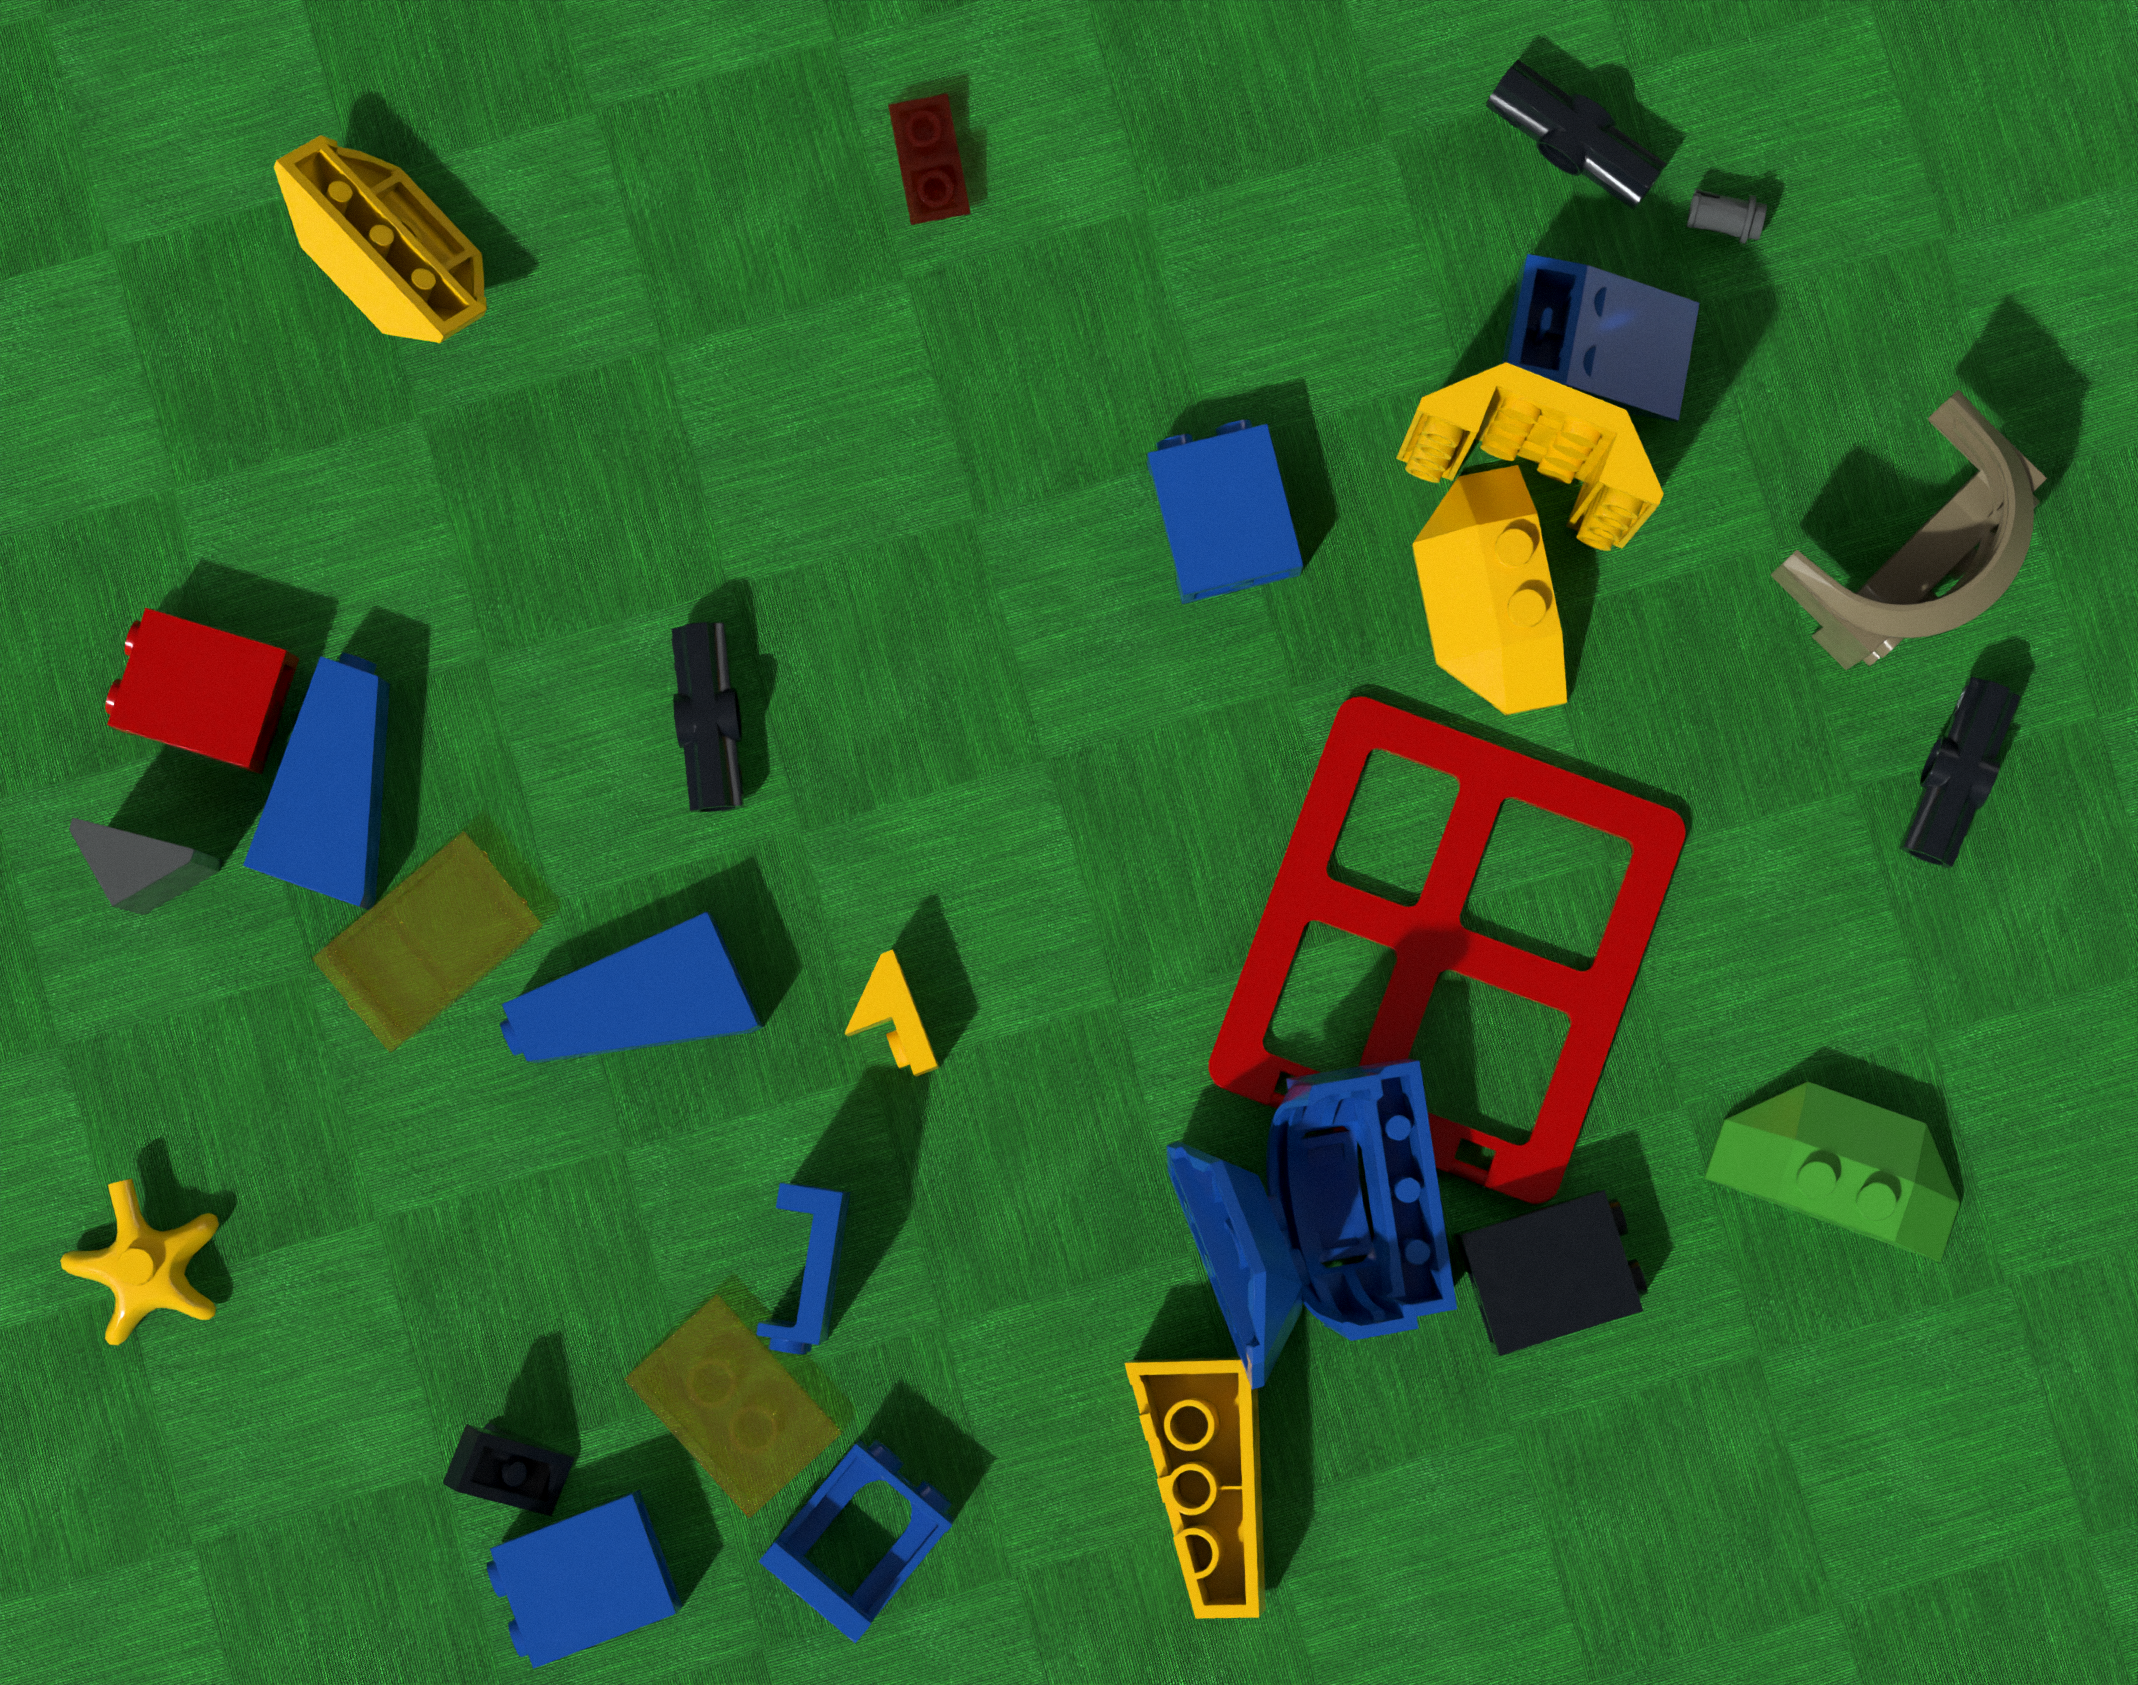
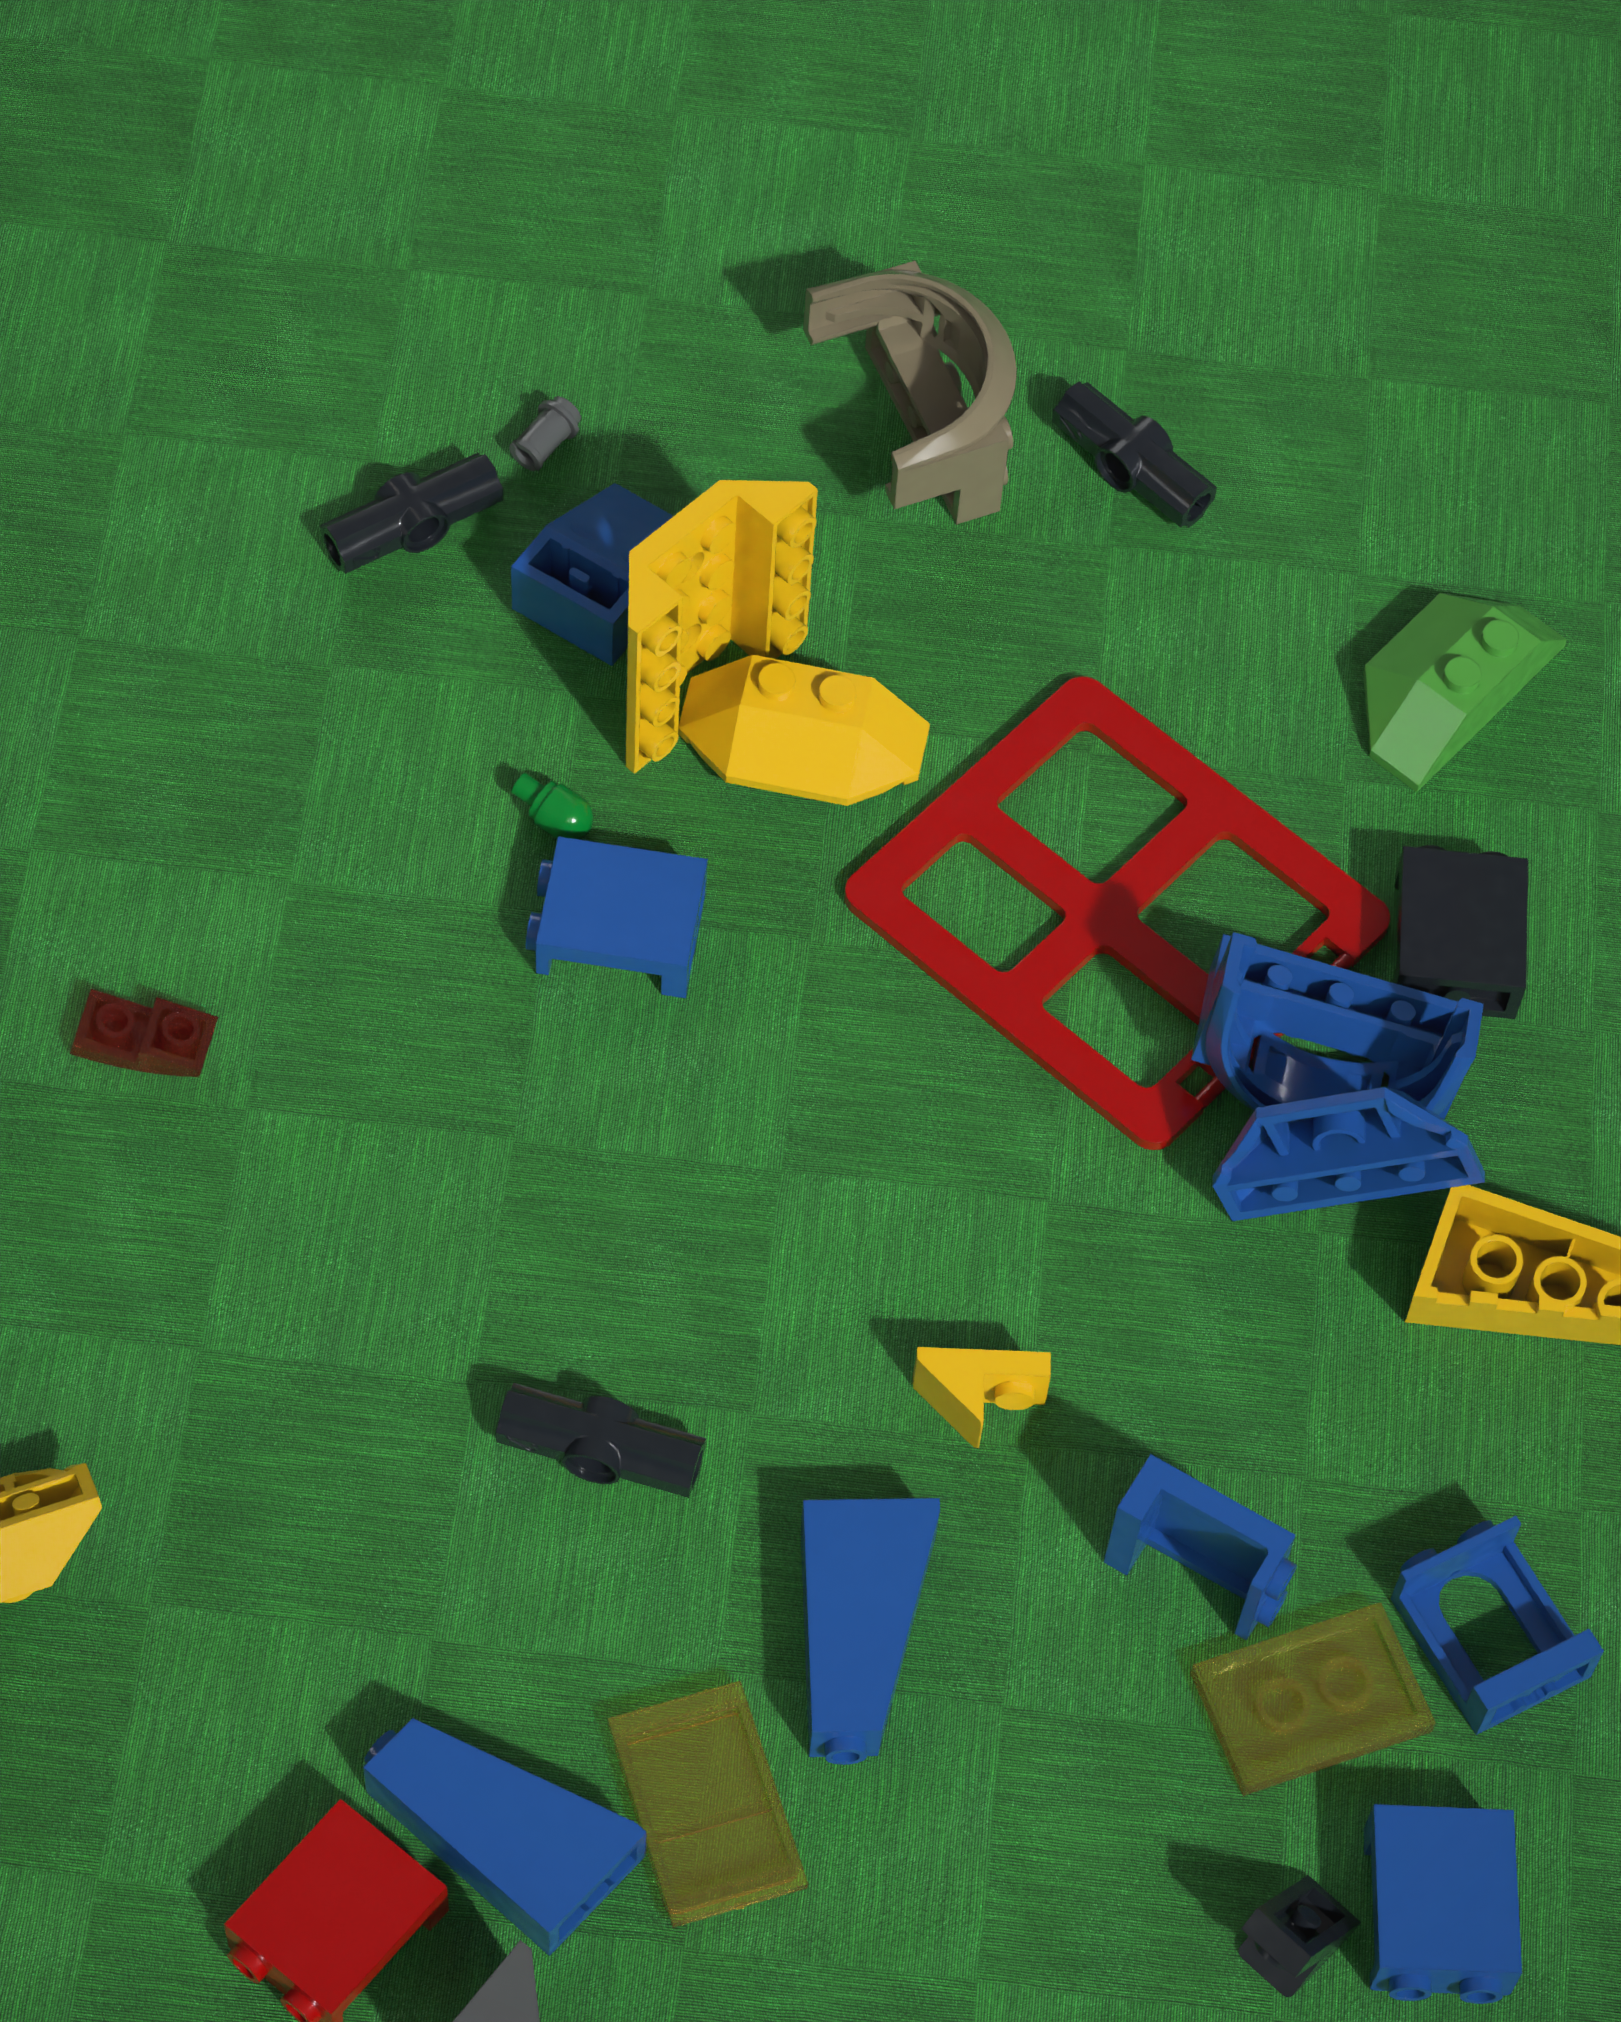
camera: 75 degrees left, 25 degrees down
none -> green cylinder [511,773,594,840]

